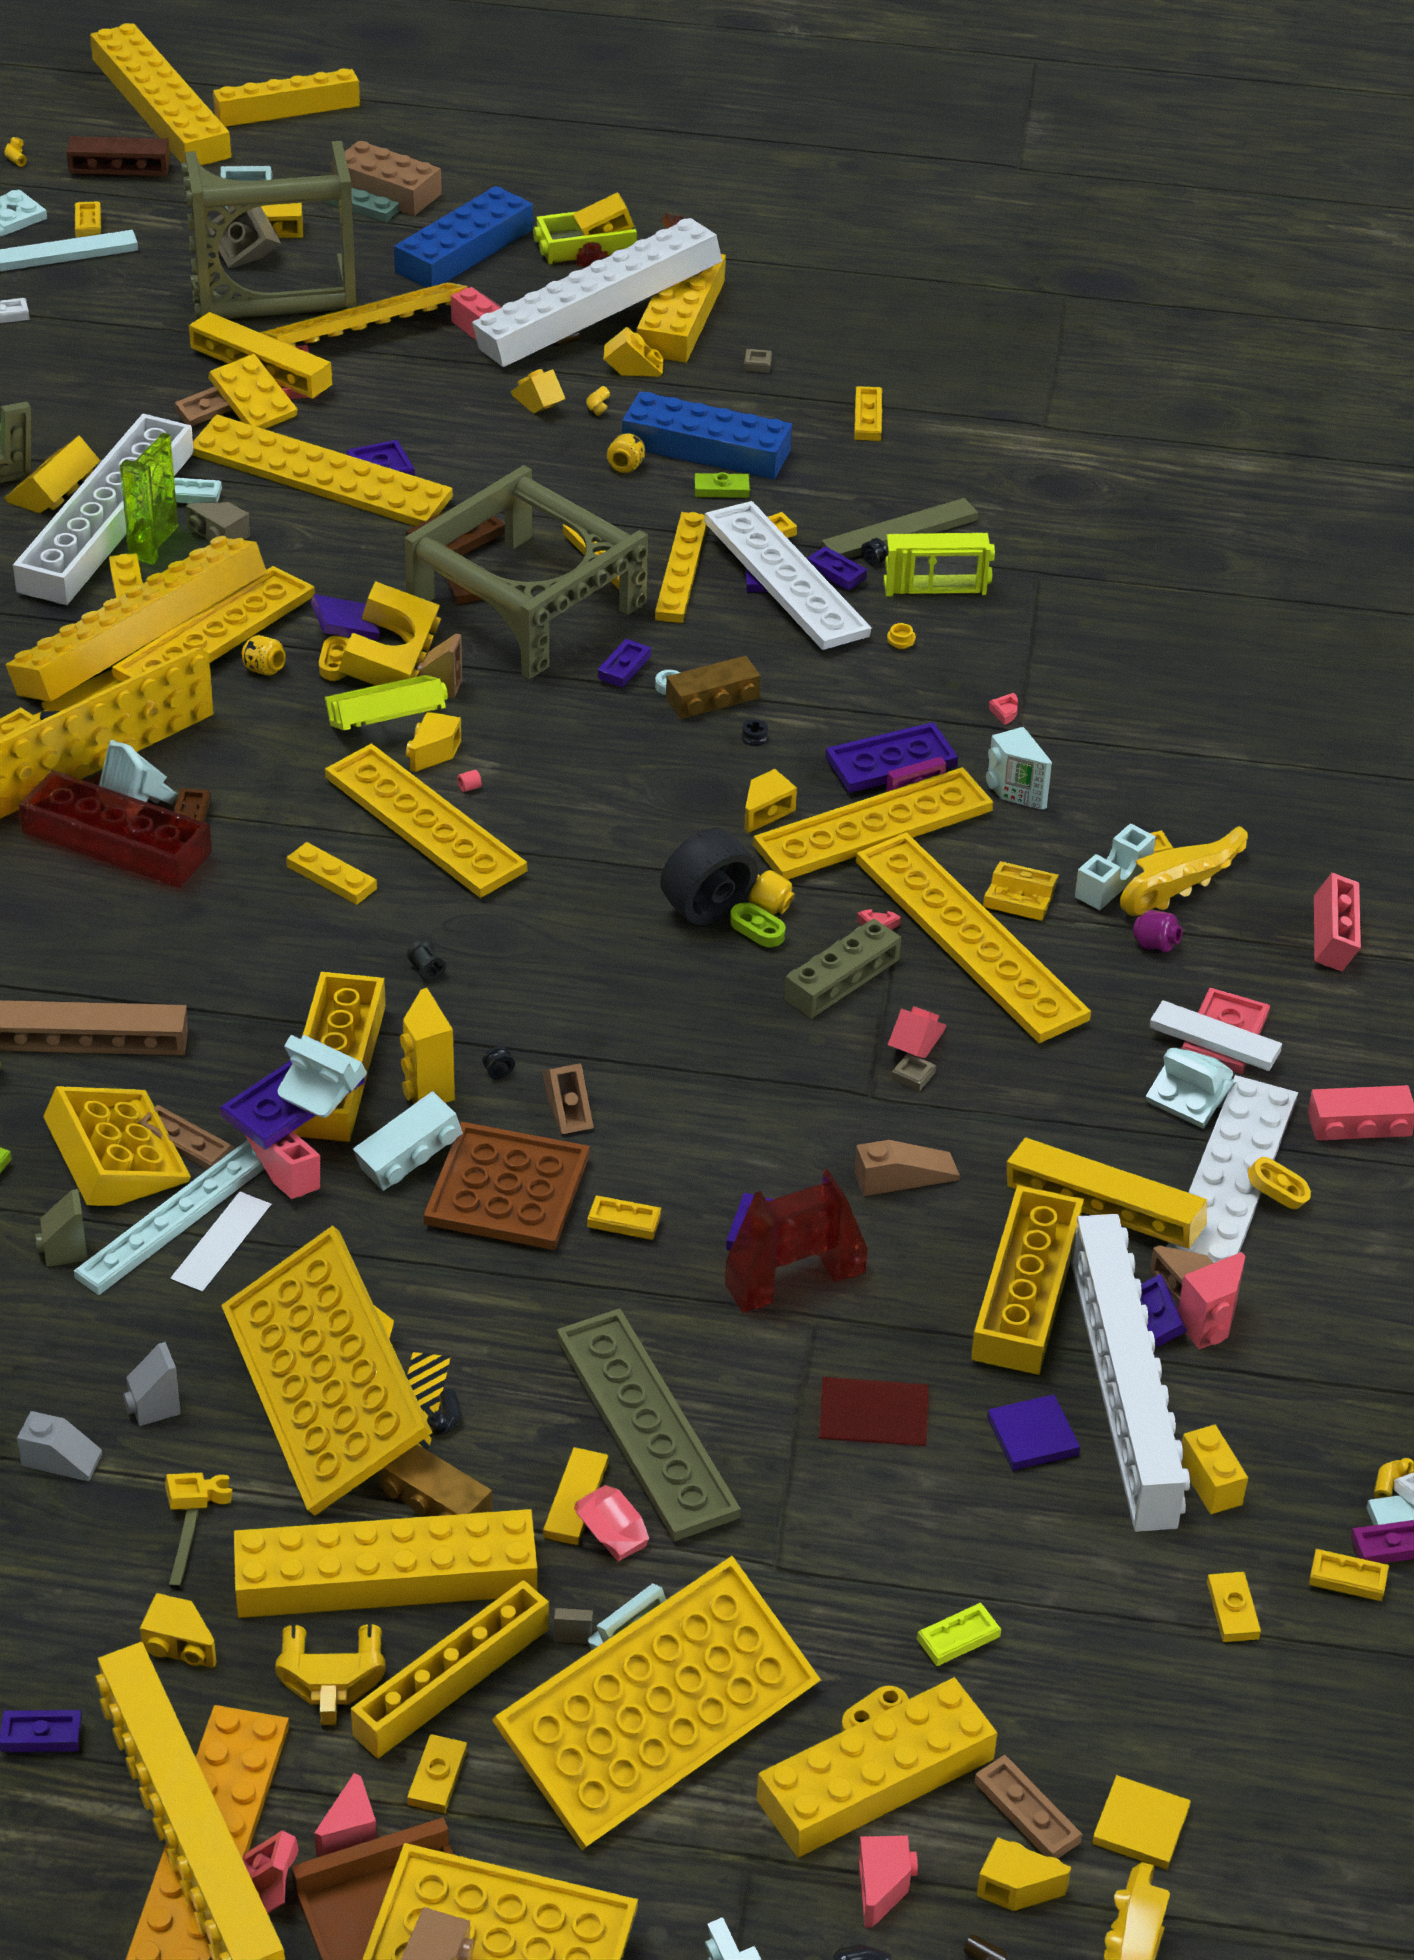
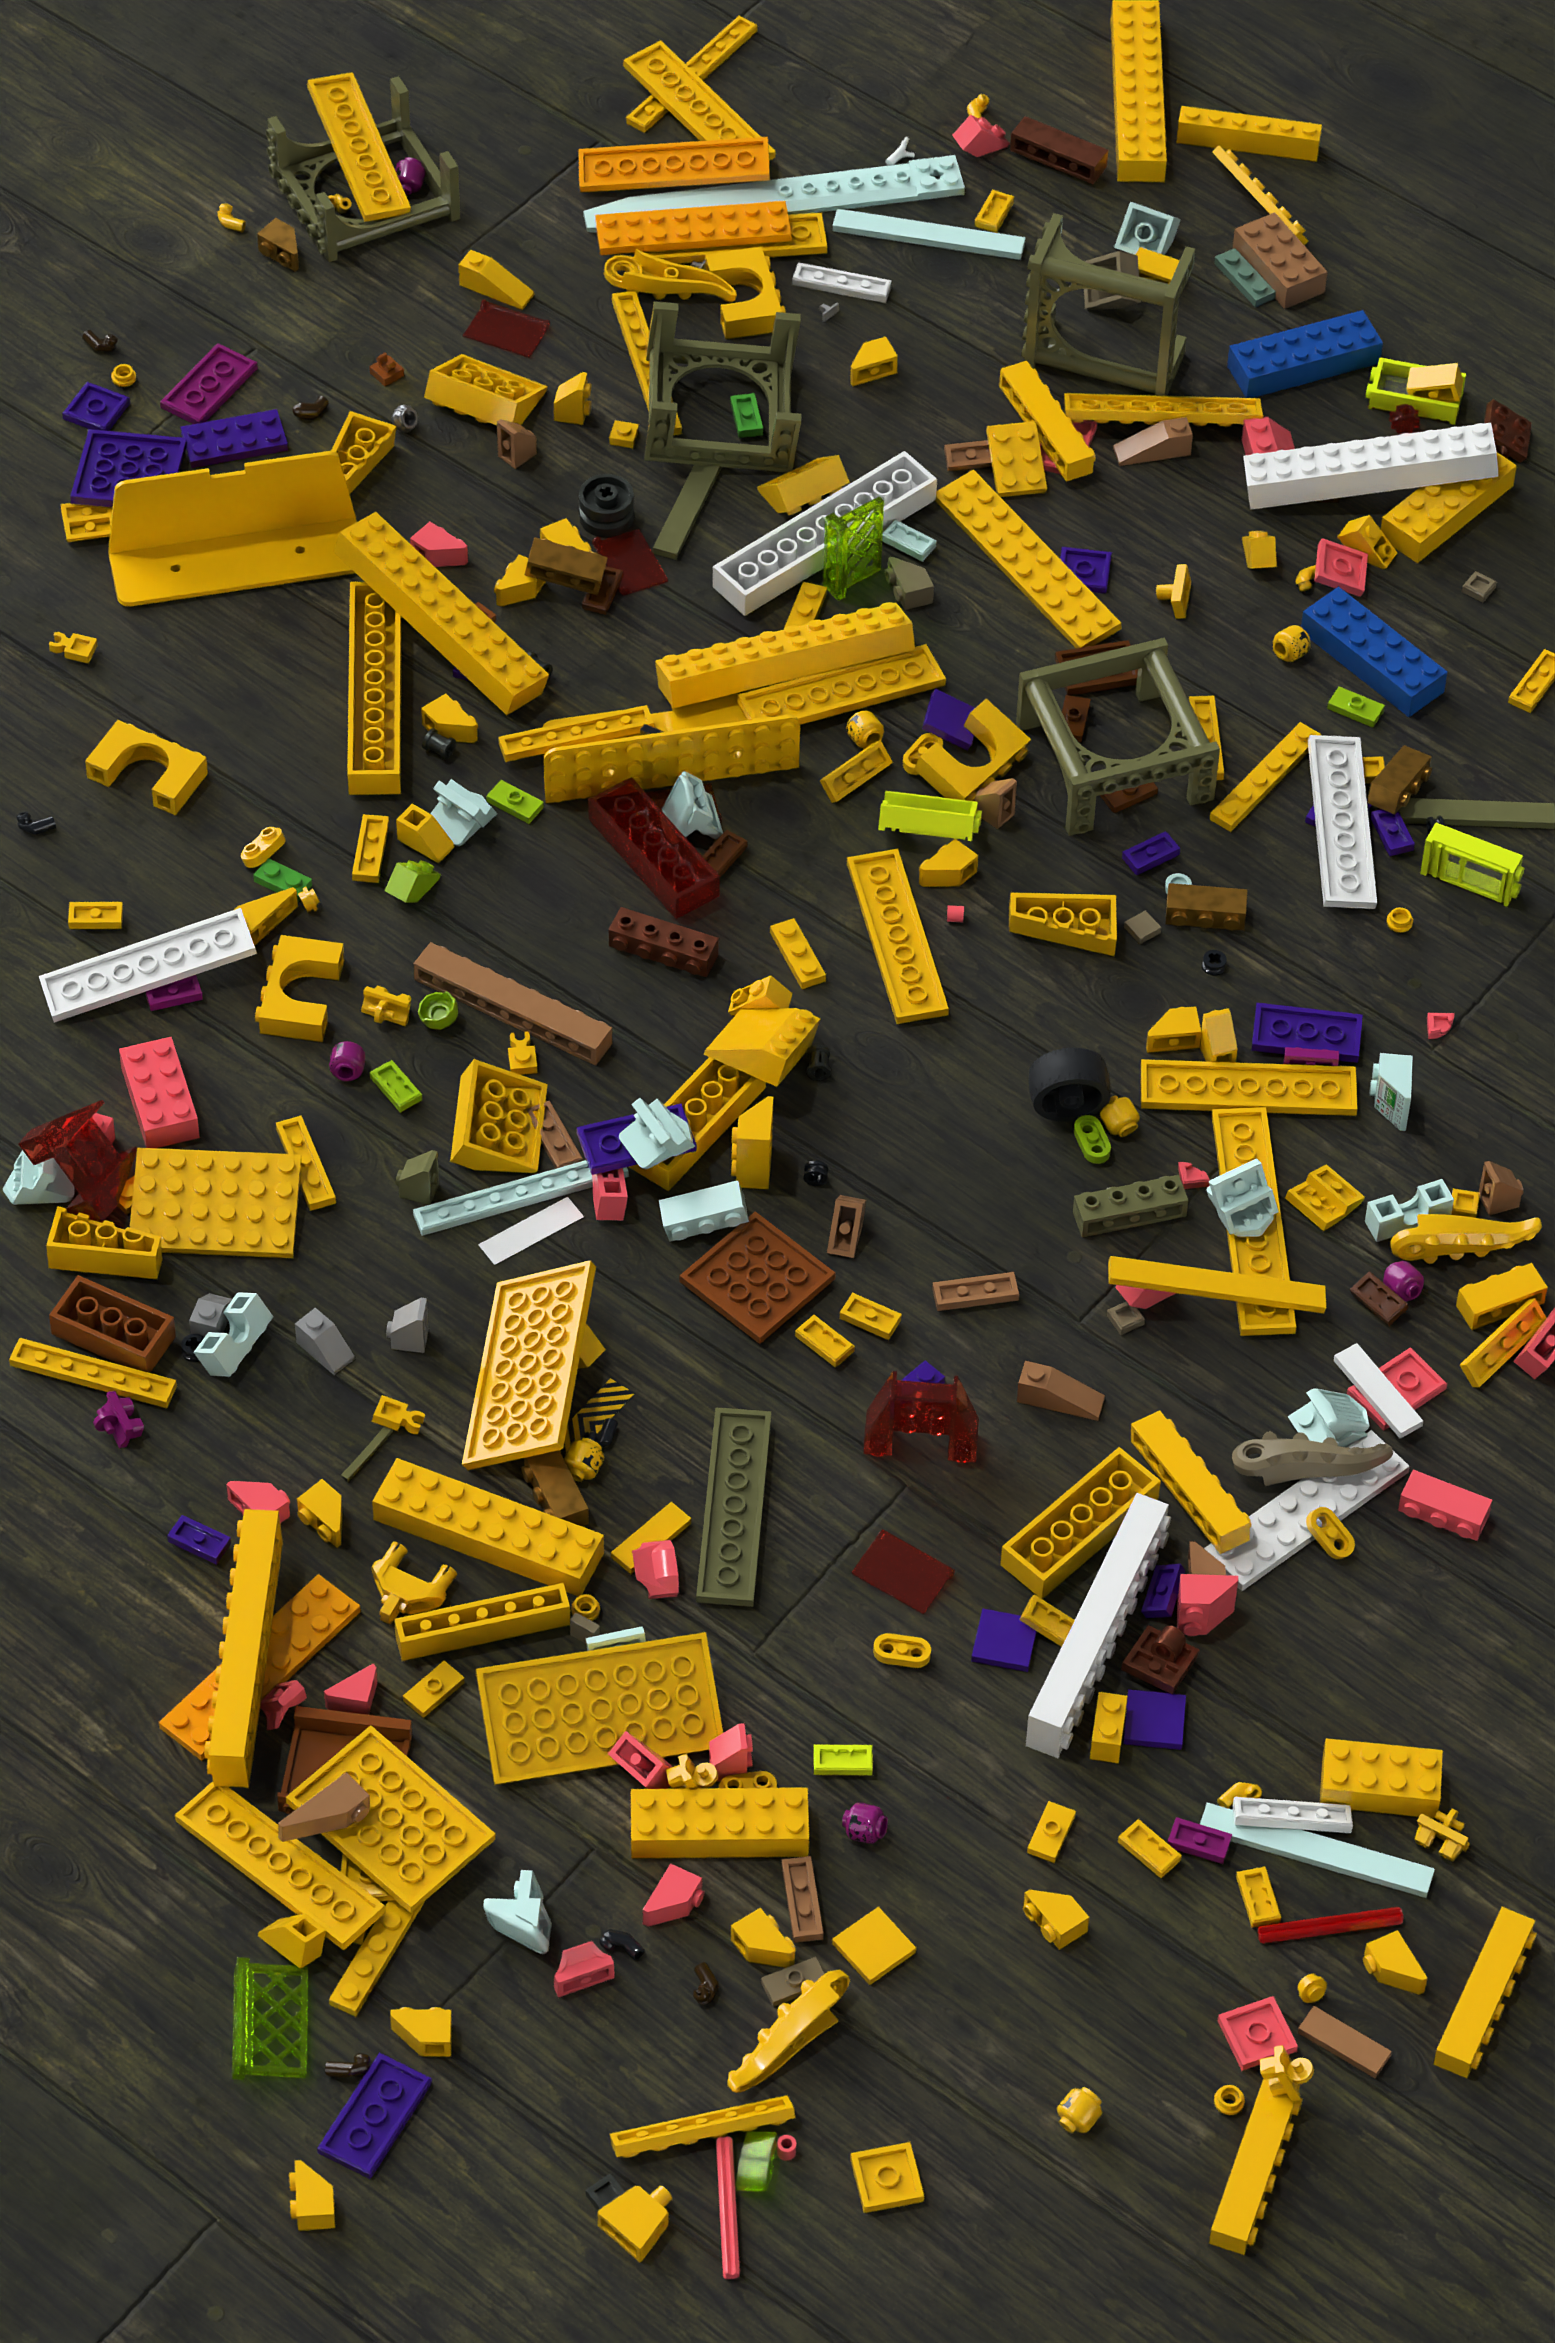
camera: 30 degrees right, 10 degrees up
none -> coral slope [226,1481,290,1523]
none -> yellow plate [508,1031,537,1075]
none -> yellow head [564,1438,604,1482]
none -> yellow plate [571,1594,600,1621]
none -> coral slope [608,1731,673,1789]
none -> copper brick [609,907,719,977]
none -> yellow hips [666,1754,718,1789]
none -> yellow slope [704,1008,820,1087]
none -> coral slope [709,1723,753,1782]
none -> yellow slope [728,976,793,1016]
none -> dark tan plate [761,1957,824,2007]
none -> yellow plate [819,740,893,803]
none -> yellow plate [839,1292,902,1340]
none -> magenta head [842,1802,888,1844]
none -> yellow slope [850,337,898,386]
none -> yellow plate [873,1633,931,1668]
none -> medium nougat plate [932,1272,1019,1311]
none -> coral slope [952,115,1010,157]
none -> yellow wedge [1009,893,1117,957]
none -> yellow plate [1019,1594,1075,1647]
none -> yellow slope [1023,1890,1089,1950]
none -> reddish brown plate [1100,782,1158,813]
none -> yellow tile [1108,1256,1326,1314]
none -> medium nougat slope [1113,417,1193,466]
none -> copper plate [1121,1625,1199,1695]
none -> dark tan tile [1124,910,1161,944]
none -> dark purple tile [1124,1689,1186,1750]
none -> yellow tile [1156,564,1192,619]
none -> yellow slope [1200,1008,1238,1063]
none -> light aqua piece [1206,1158,1279,1237]
none -> yellow plate [1212,146,1308,245]
none -> dark tan animal [1232,1431,1393,1486]
none -> coral plate [1314,538,1368,597]
none -> reddish brown plate [1350,1271,1409,1326]
none -> pearl gold brick [1367,745,1432,814]
none -> yellow brick [1456,1263,1548,1330]
none -> yellow plate [1460,1299,1547,1387]
none -> medium nougat slope [1479,1161,1524,1216]

